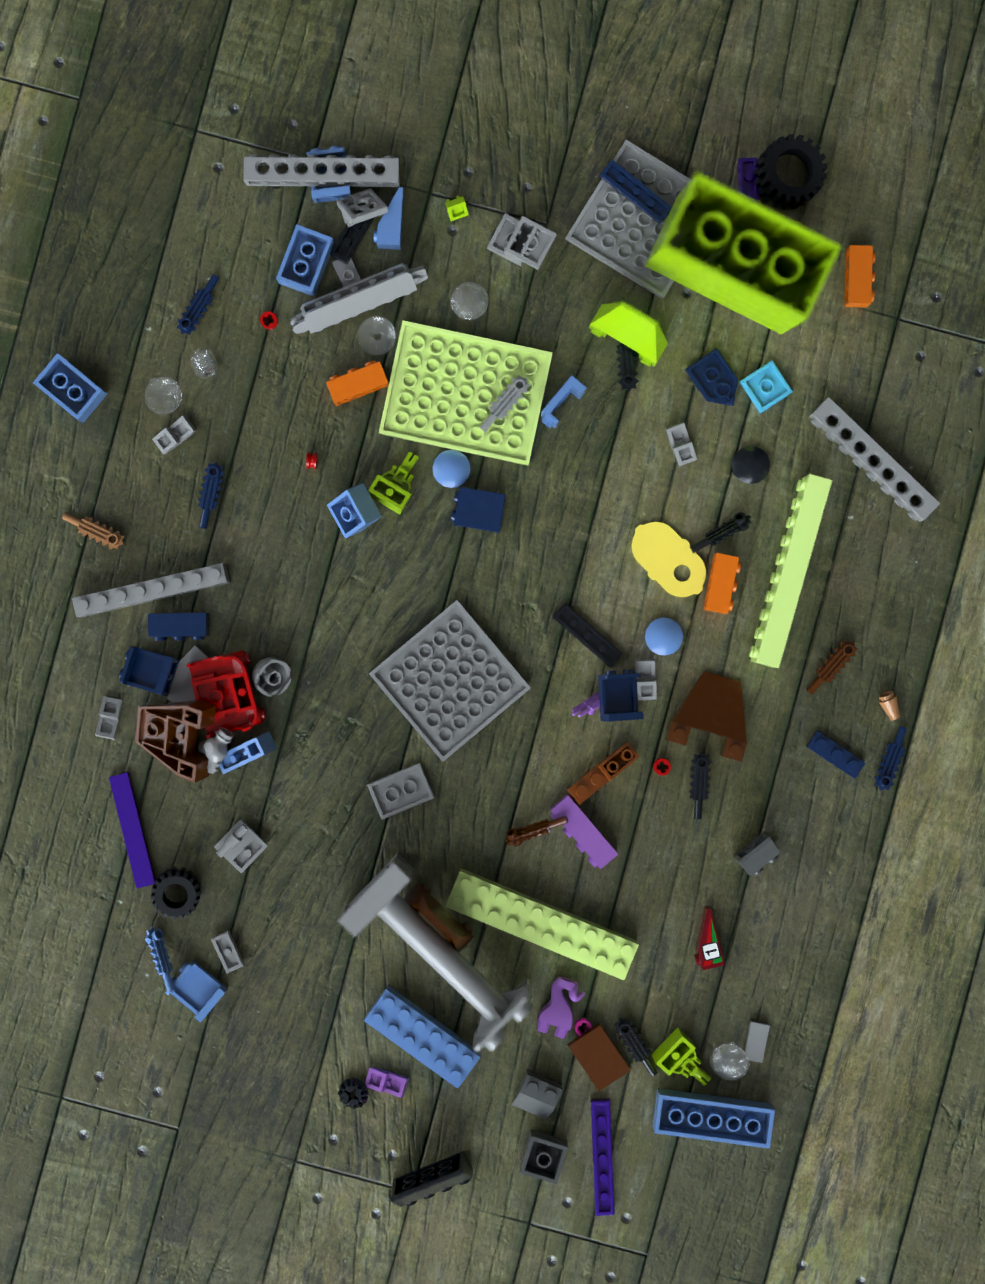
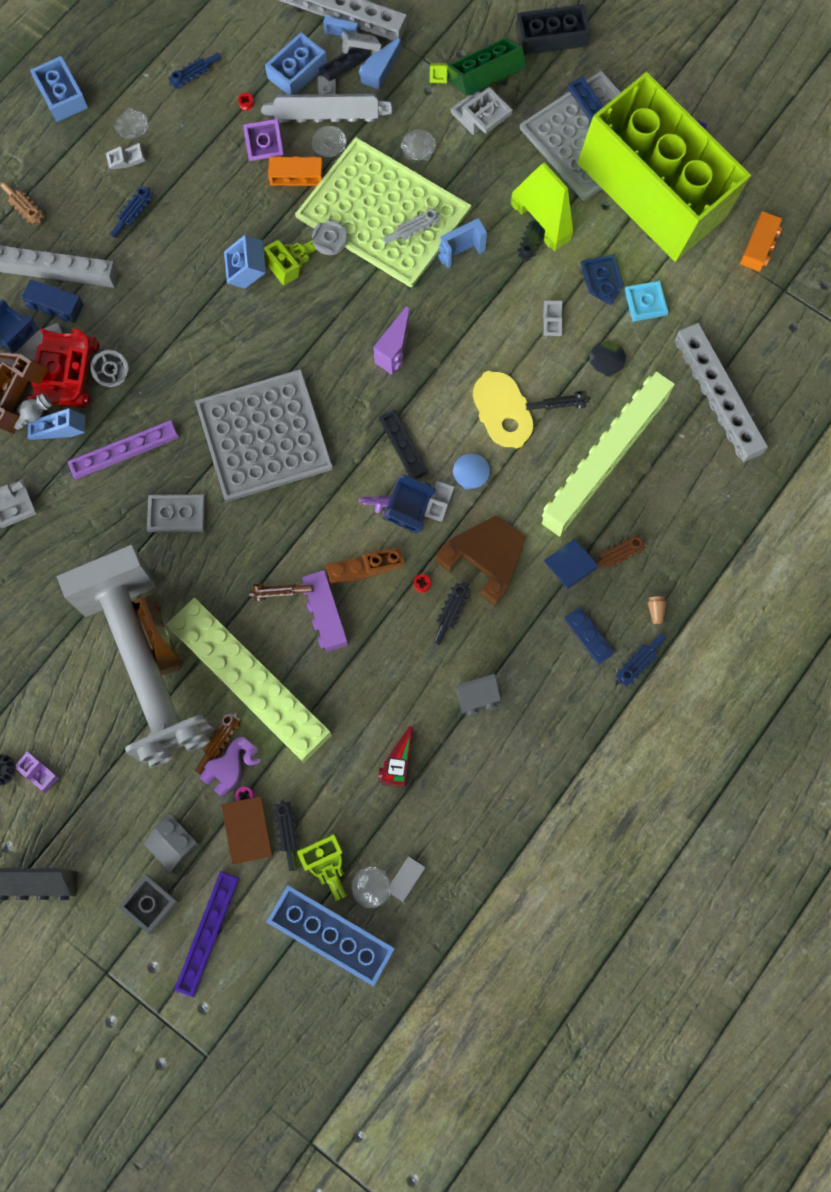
camera: 25 degrees right, 15 degrees down
clear head [190,348,218,379] -> none
red bush [306,452,318,470] -> none
medium blue brick [364,985,481,1089] -> none
medium blue dish [432,450,471,488] -> none
dark blue panel [451,487,506,534] -> none
orange brick [703,553,741,614] -> none
black tyre [754,134,828,210] -> none
none -> medium lavender tile [67,420,179,480]
none -> reddish brown piece [195,712,241,774]
none -> medium lavender slope [243,119,284,161]
none -> light grey tile [312,220,348,255]
none -> medium lavender slope [373,306,410,375]
none -> dark green brick [447,37,526,96]
none -> black brick [516,4,590,55]
none -> dark blue tile [544,539,598,590]

